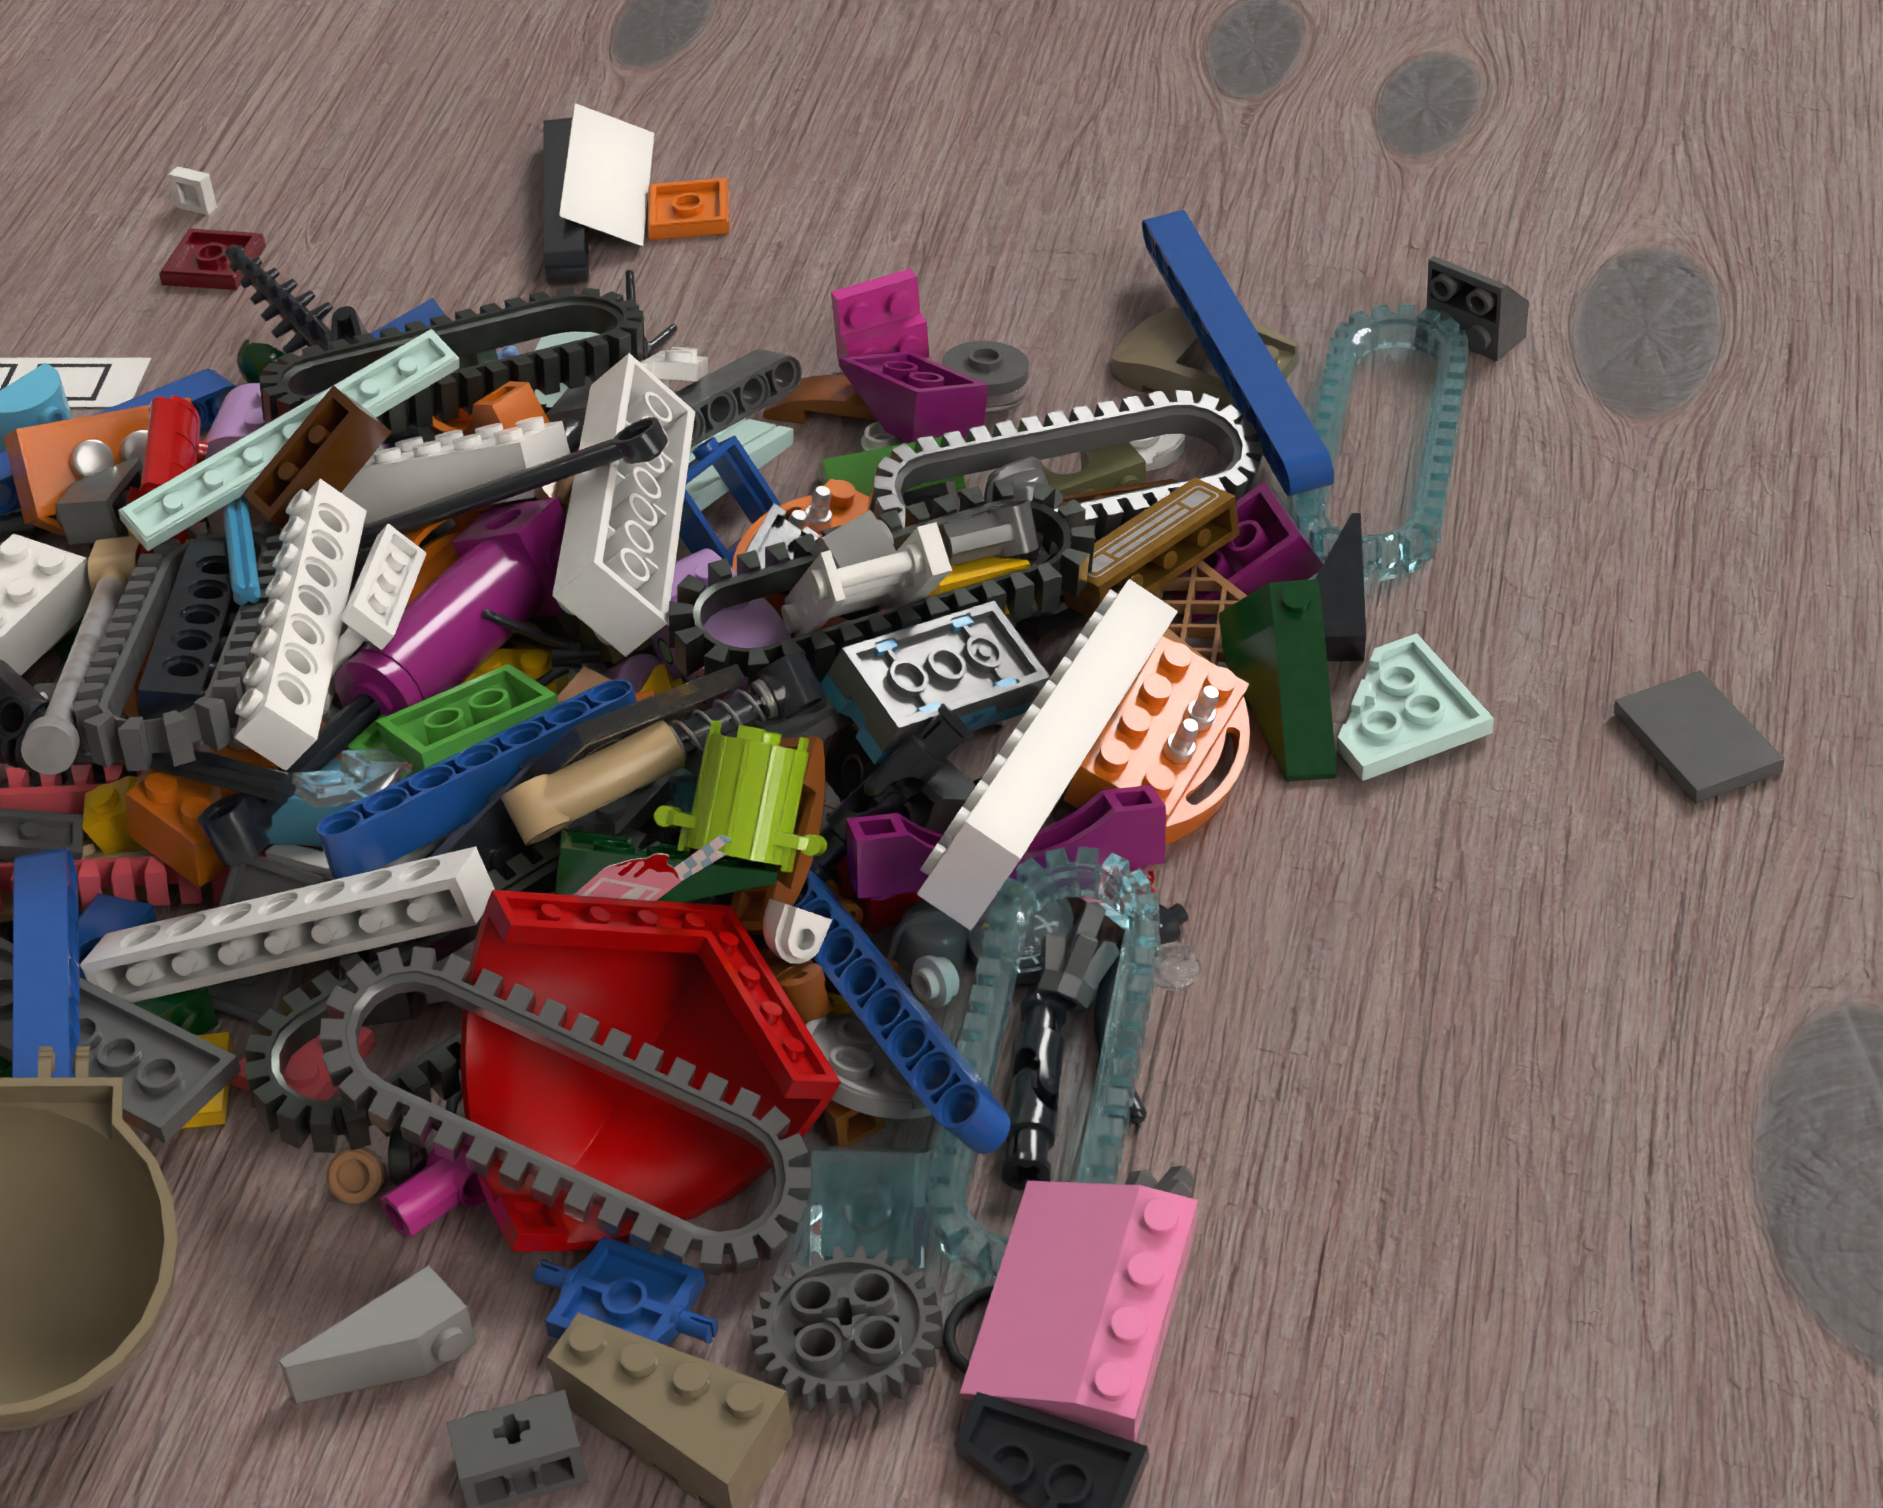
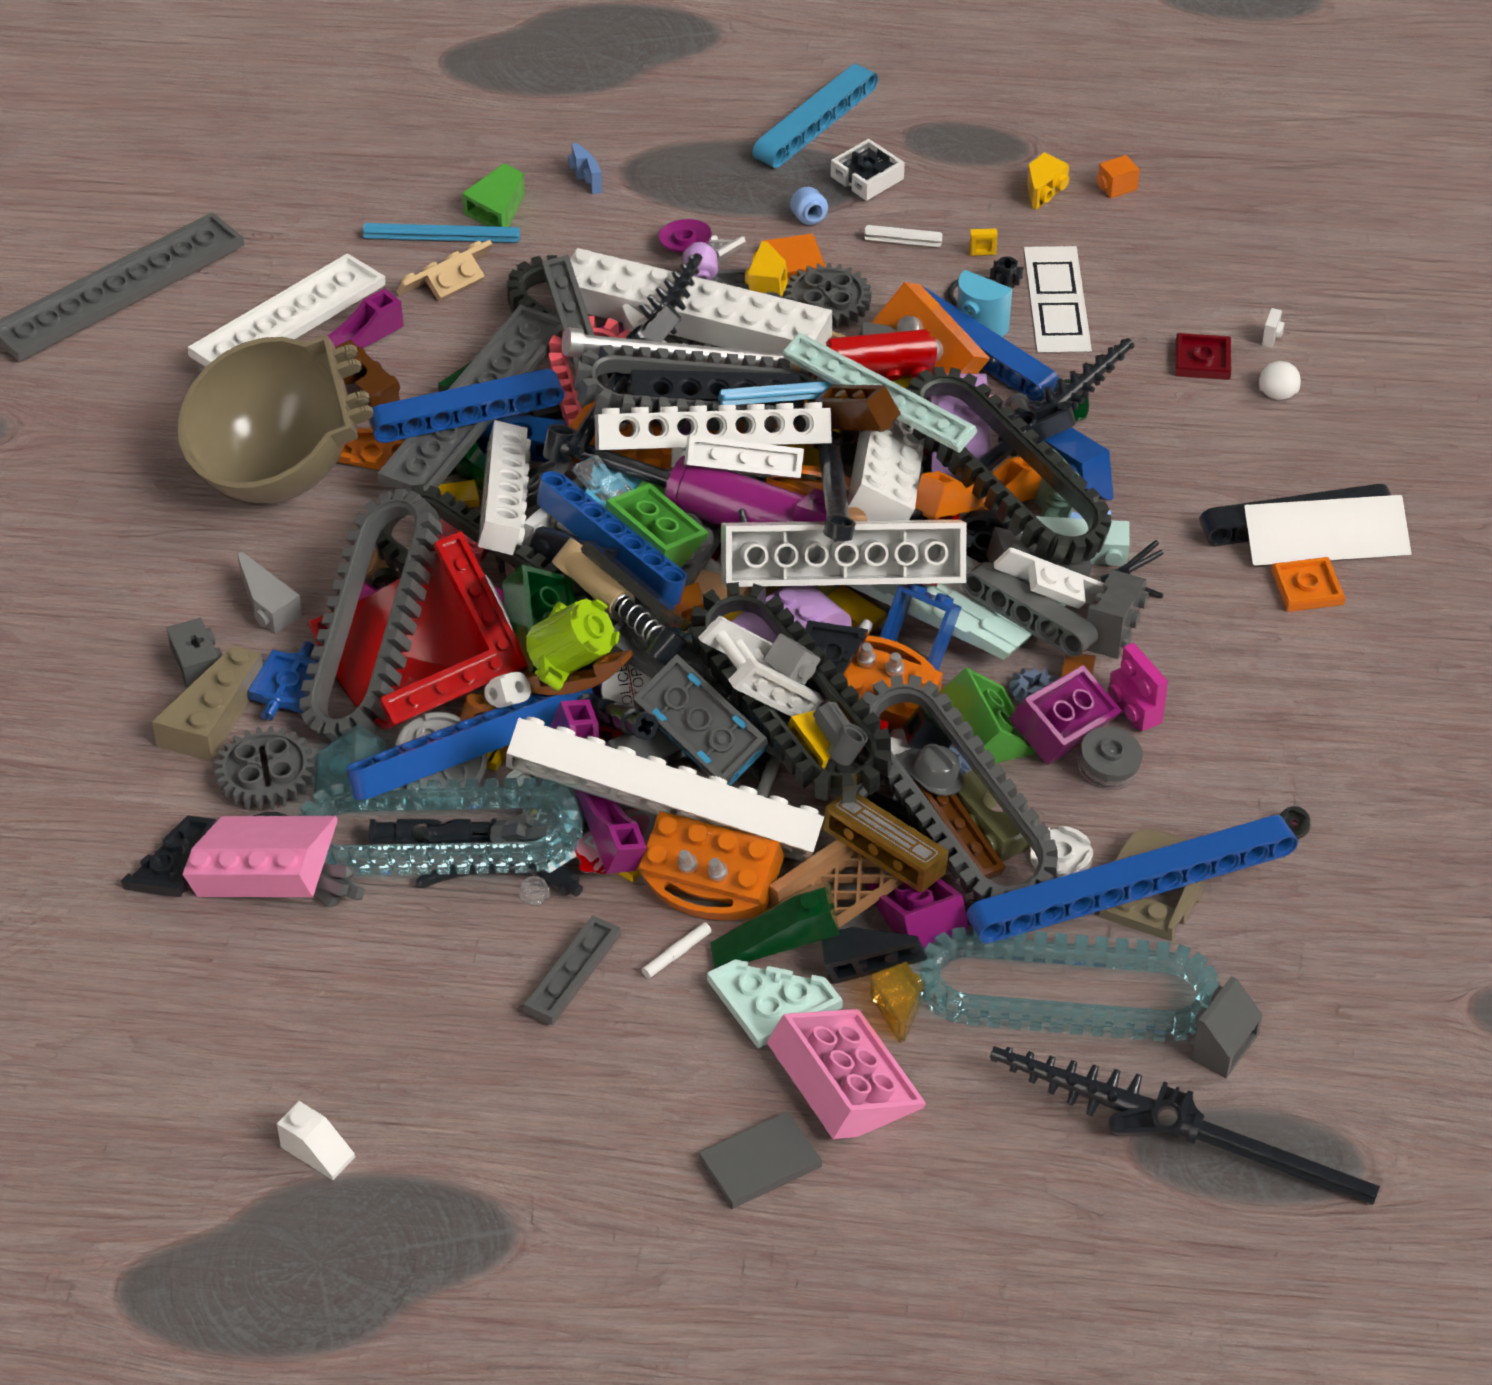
camera: 80 degrees right, 5 degrees up
none -> white slope [277,1101,355,1180]
none -> dark grey plate [524,915,621,1026]
none -> white piece [641,922,712,979]
none -> bright pink slope [767,1009,926,1139]
none -> clear yellow slope [870,962,923,1043]
none -> black piece [990,1046,1380,1205]
none -> sand blue gear [1009,666,1056,703]
none -> dark grey wedge [1087,570,1149,659]
none -> white hair [1259,361,1301,400]
none -> pearl dark grey tile [1279,806,1311,839]

